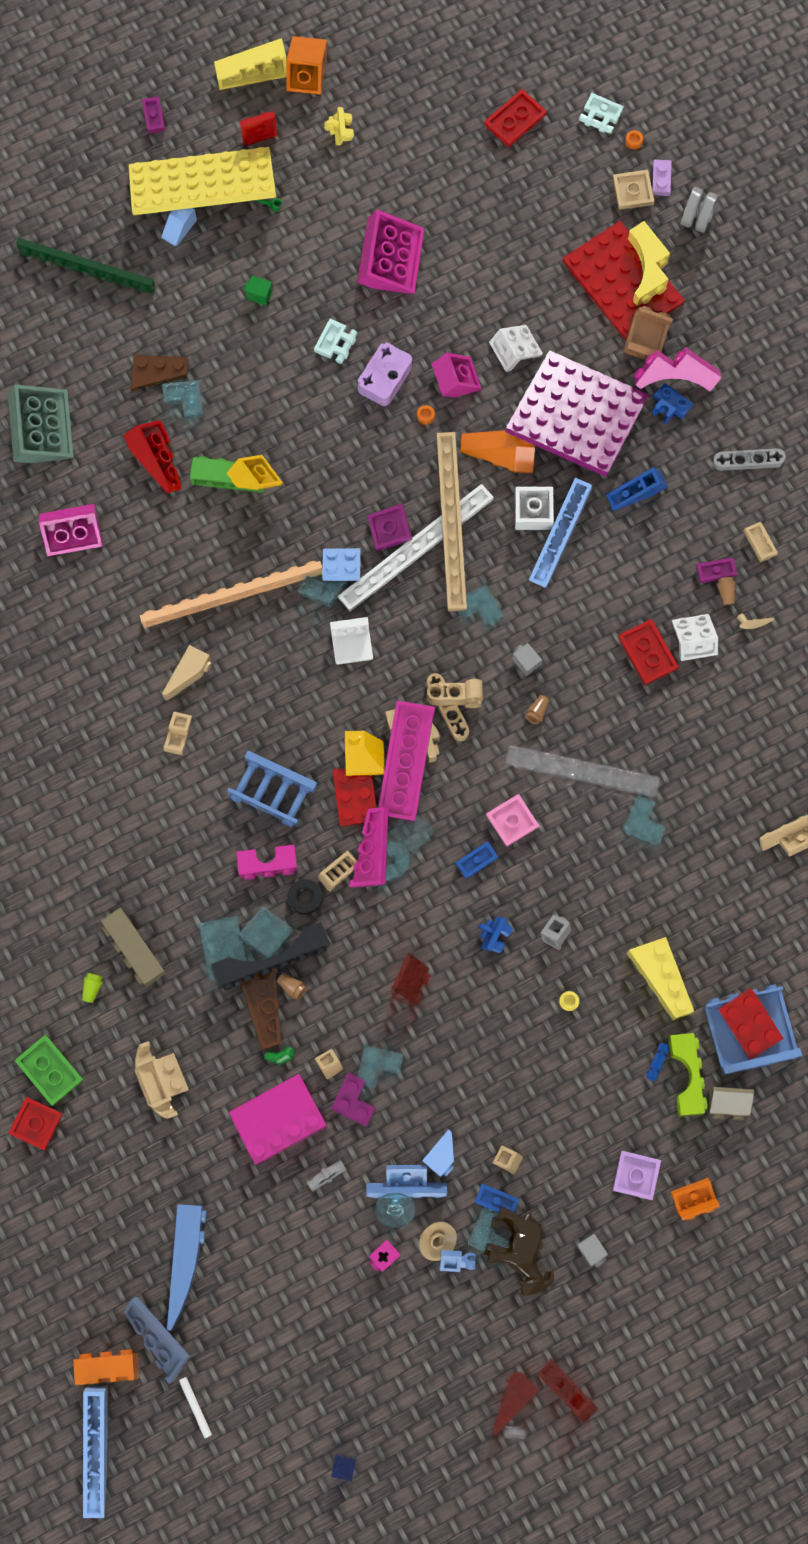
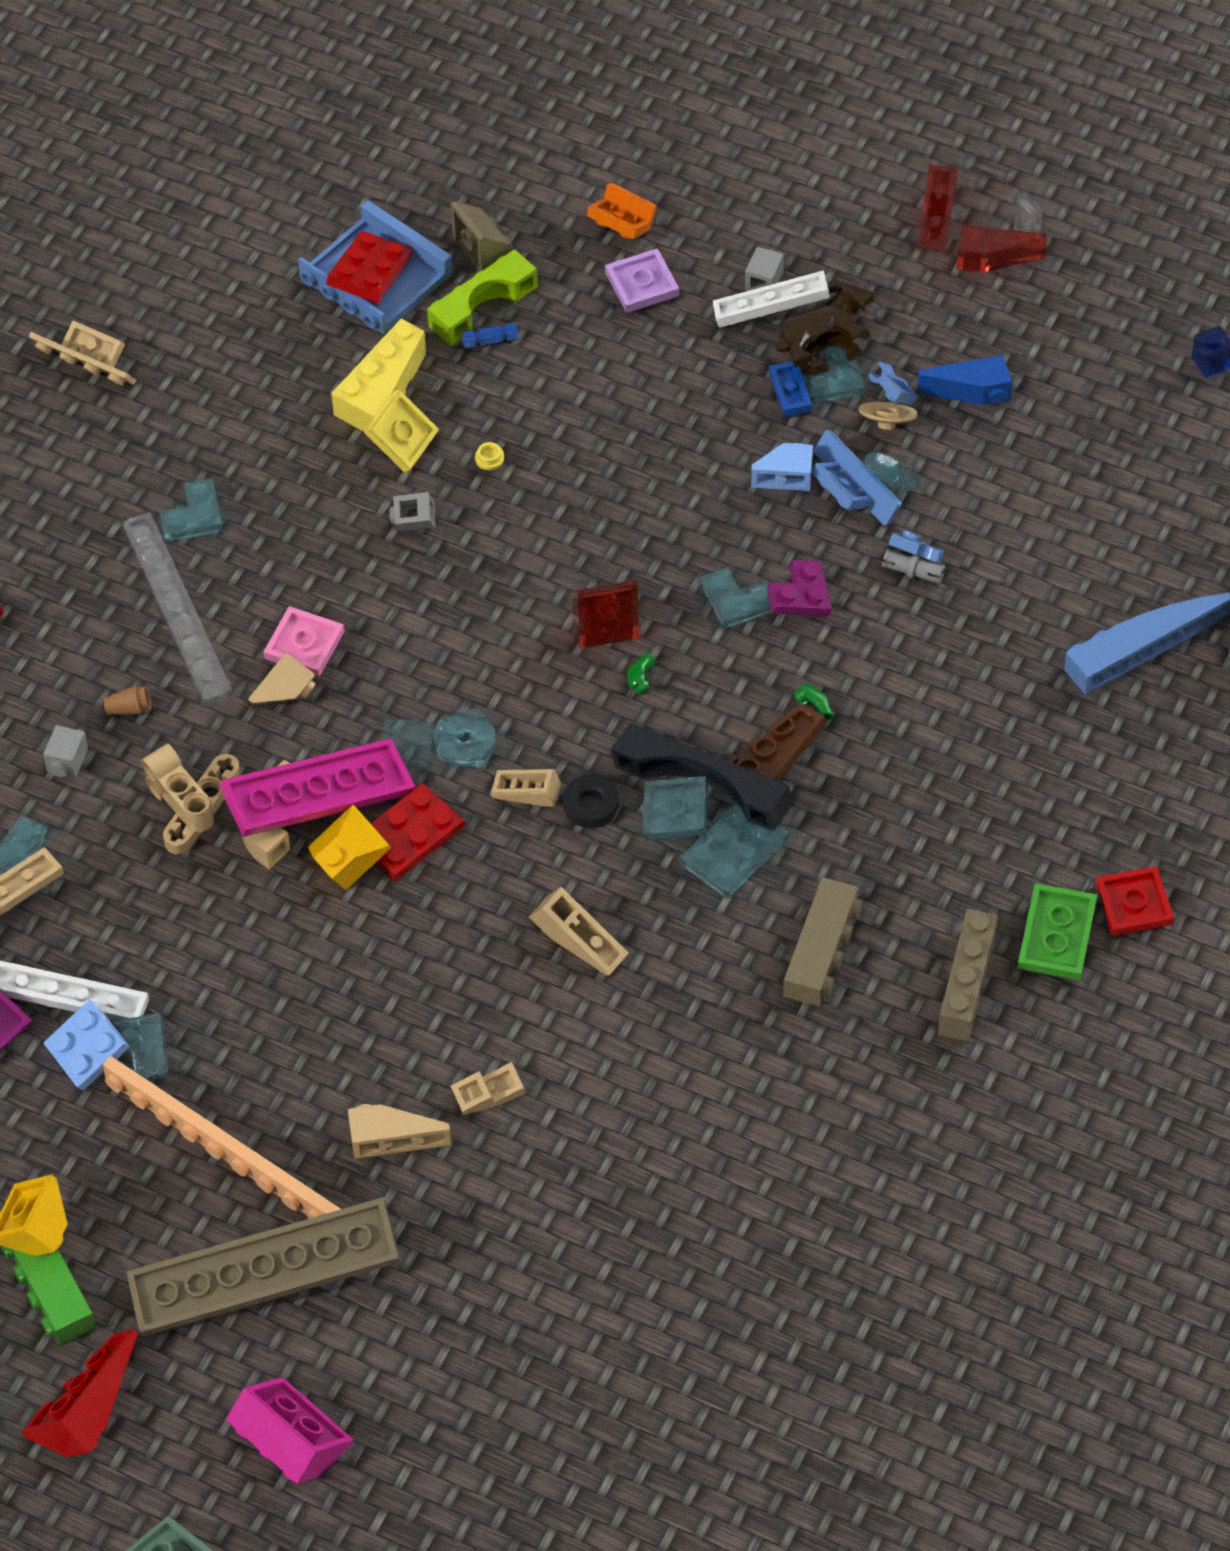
camera: 125 degrees left, 20 degrees down
lime cone [82,973,103,1003] -> none
tan plate [134,1041,189,1119] -> none
medium blue fence [227,751,318,827] -> none
dark pink slope [229,1074,327,1165] -> none
dark pink arch [236,845,298,880] -> none
medium nougat cone [277,973,307,1000] -> none
tan slope [315,1049,343,1079] -> none
white bracket [330,617,373,665] -> none
dark pink wing [349,807,388,888] -> none
dark pink brick [369,1240,400,1272] -> none
blue plate [455,841,498,880] -> none
blue hips [478,917,513,953] -> none
tan slope [493,1145,523,1174] -> none
none -> dark tan plate [126,1197,400,1337]
none -> tan slope [248,652,316,705]
none -> light yellow plate [364,389,439,473]
none -> tan slope [529,887,629,976]
none -> green arm [627,653,656,694]
none -> white plate [713,270,830,328]
none -> medium blue plate [888,530,945,562]
none -> blue slope [917,355,1012,405]
none -> dark tan brick [938,909,998,1042]

